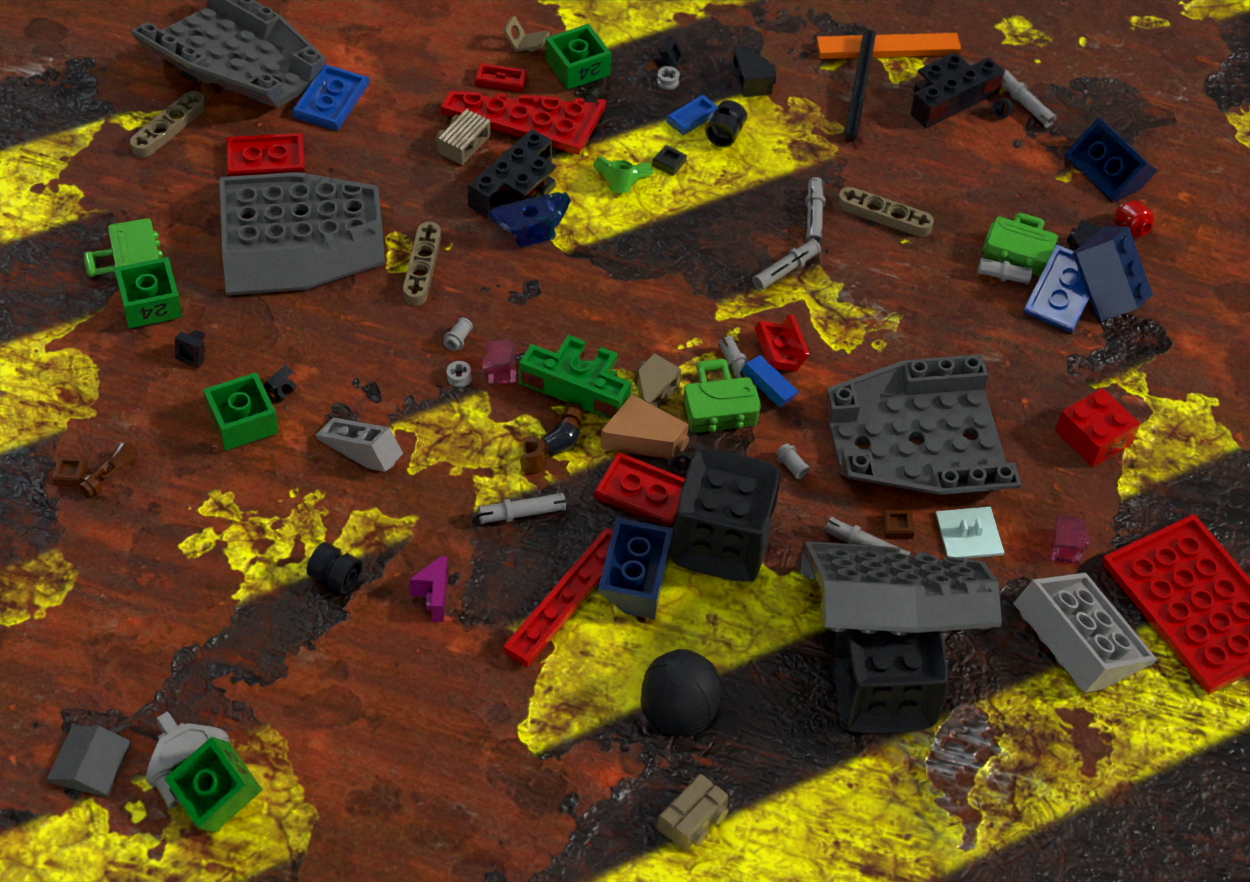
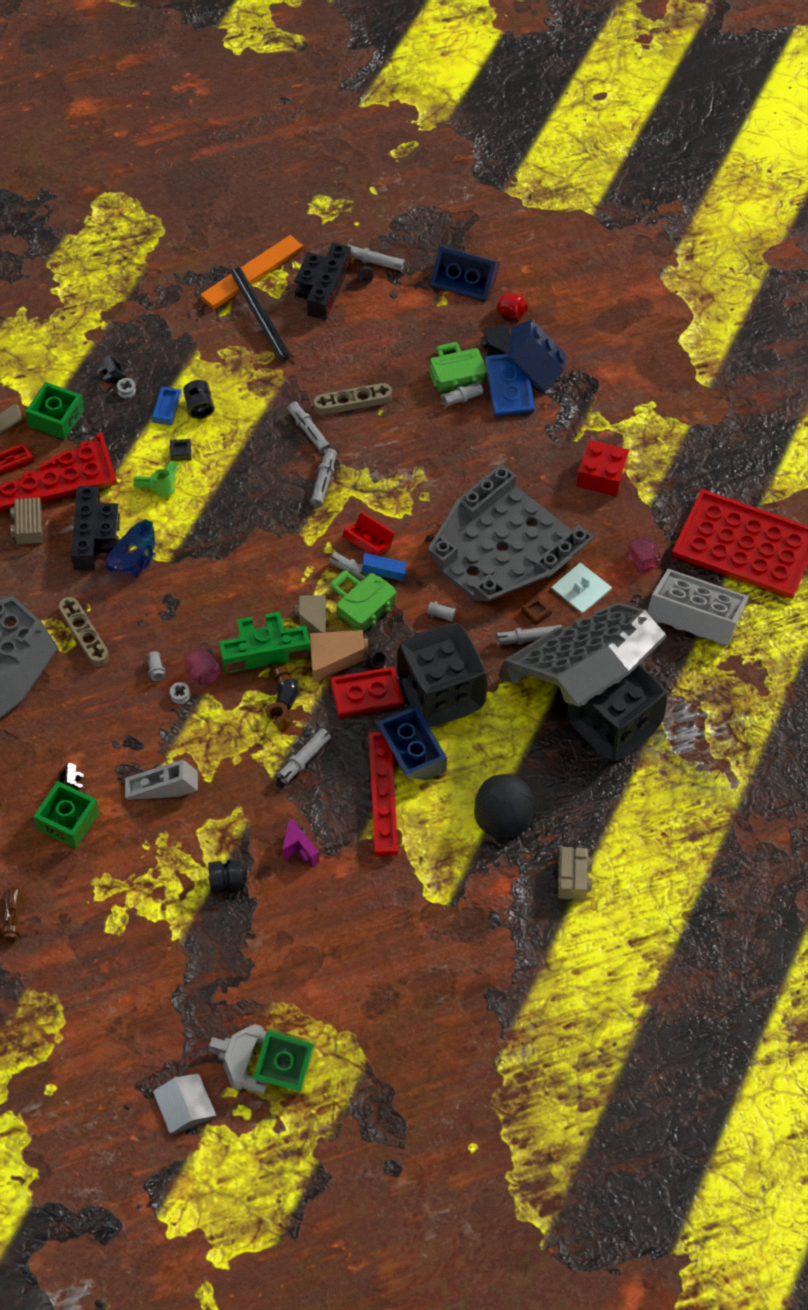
camera: 35 degrees left, 5 degrees up
black slope [732,46,776,98] -> none

